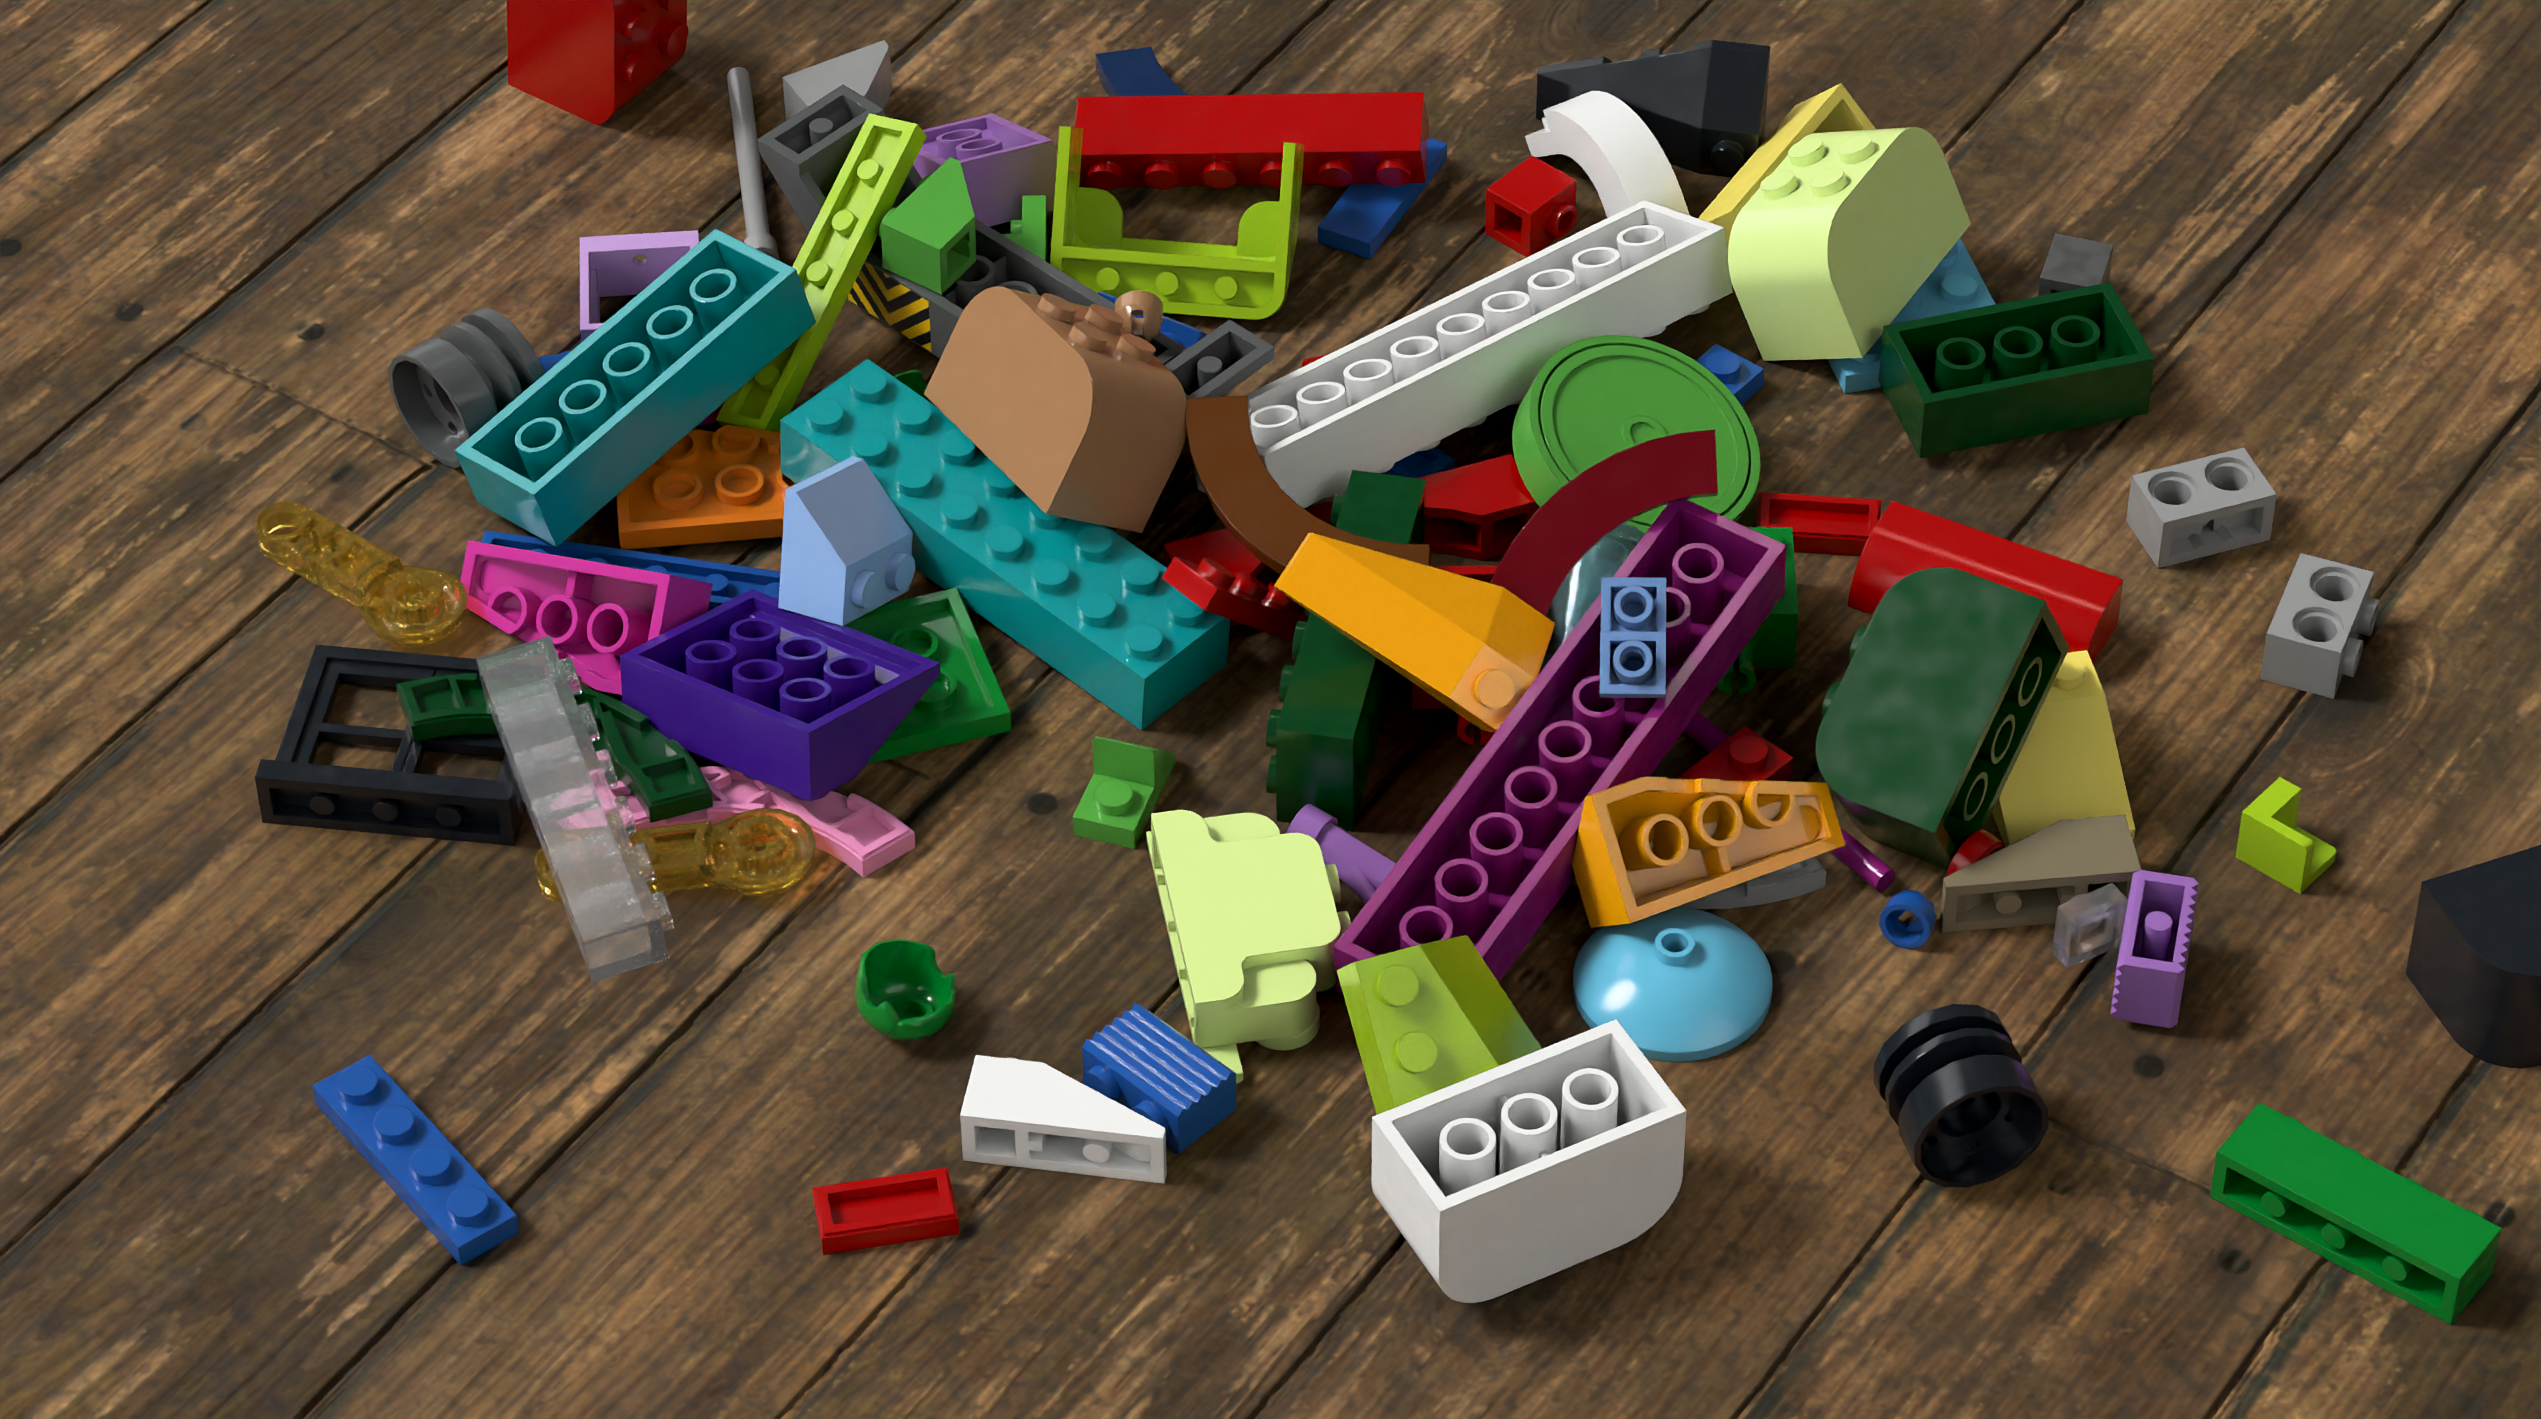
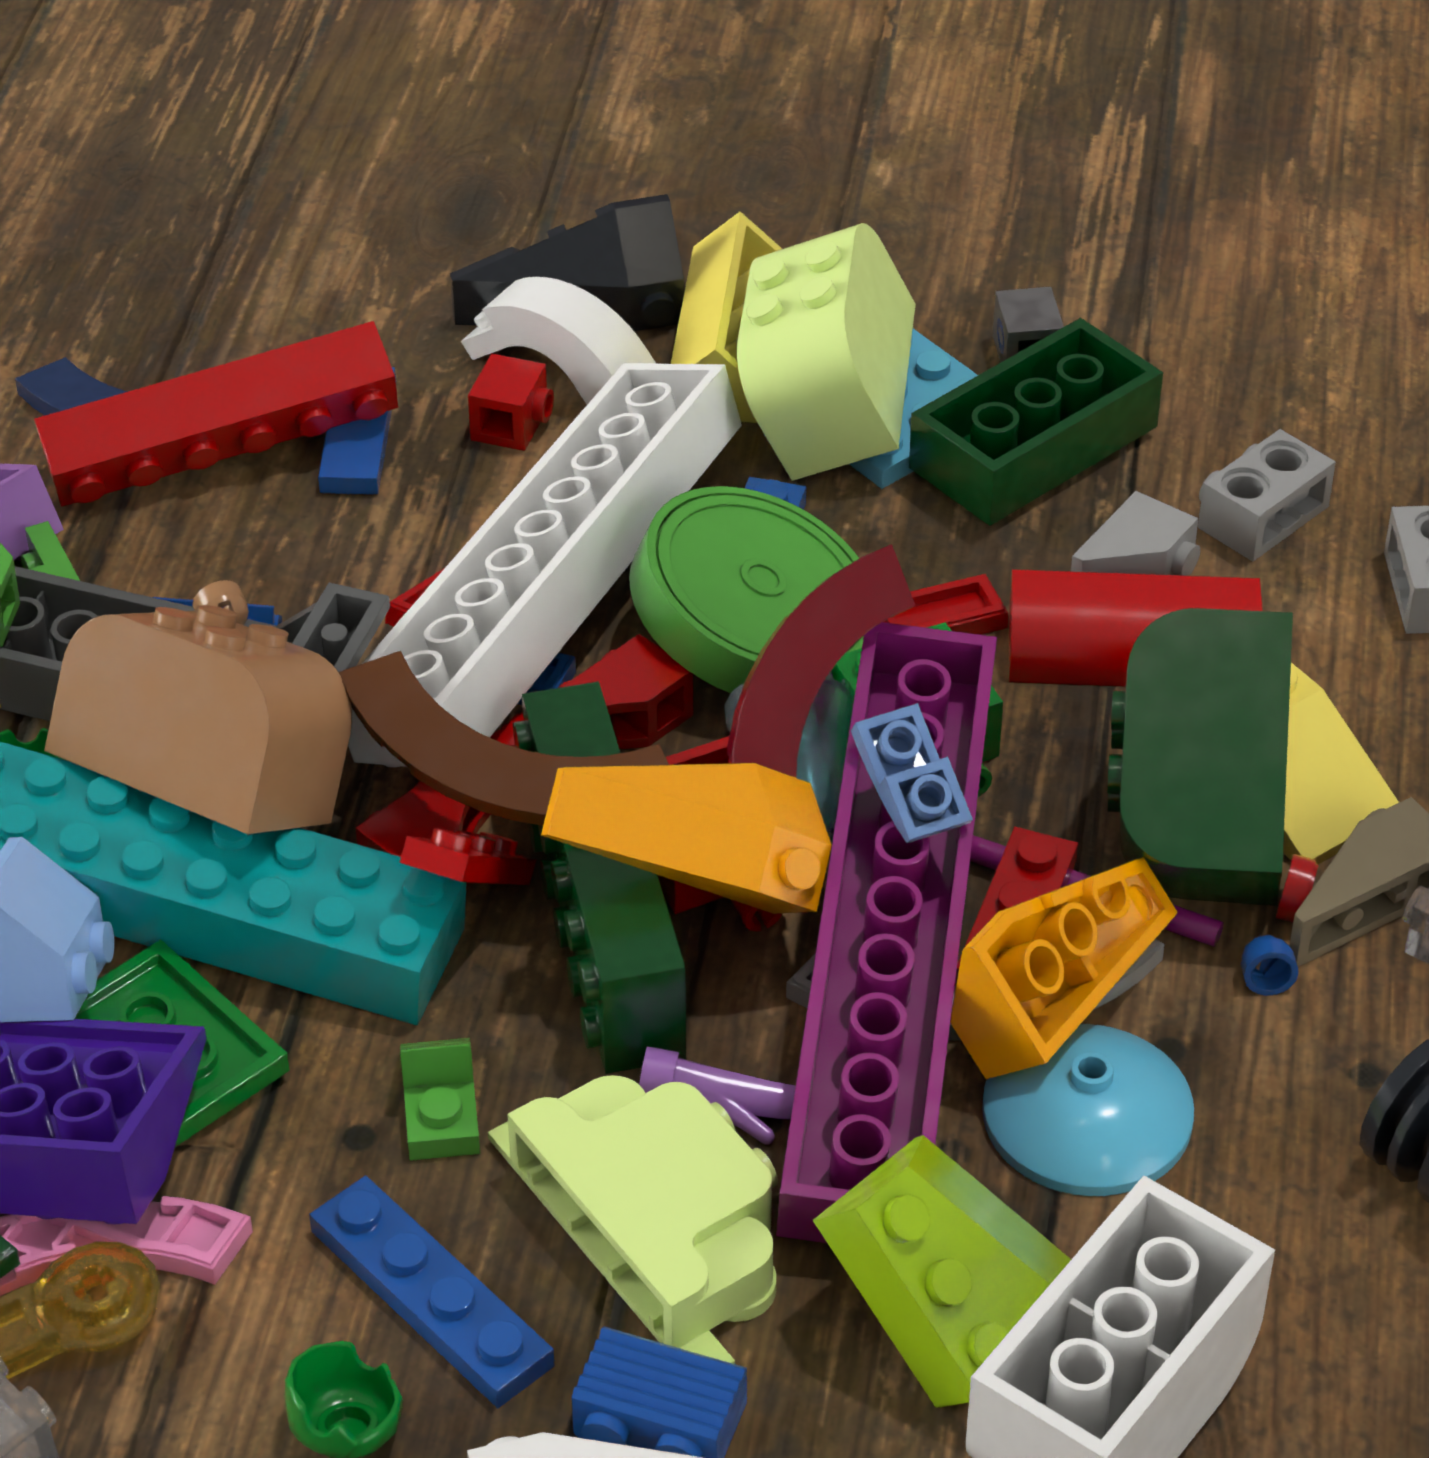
camera: 25 degrees left, 0 degrees up
lime windscreen [1050,126,1304,320] -> none
none -> blue plate [309,1175,555,1409]
none -> light grey slope [1071,491,1200,576]

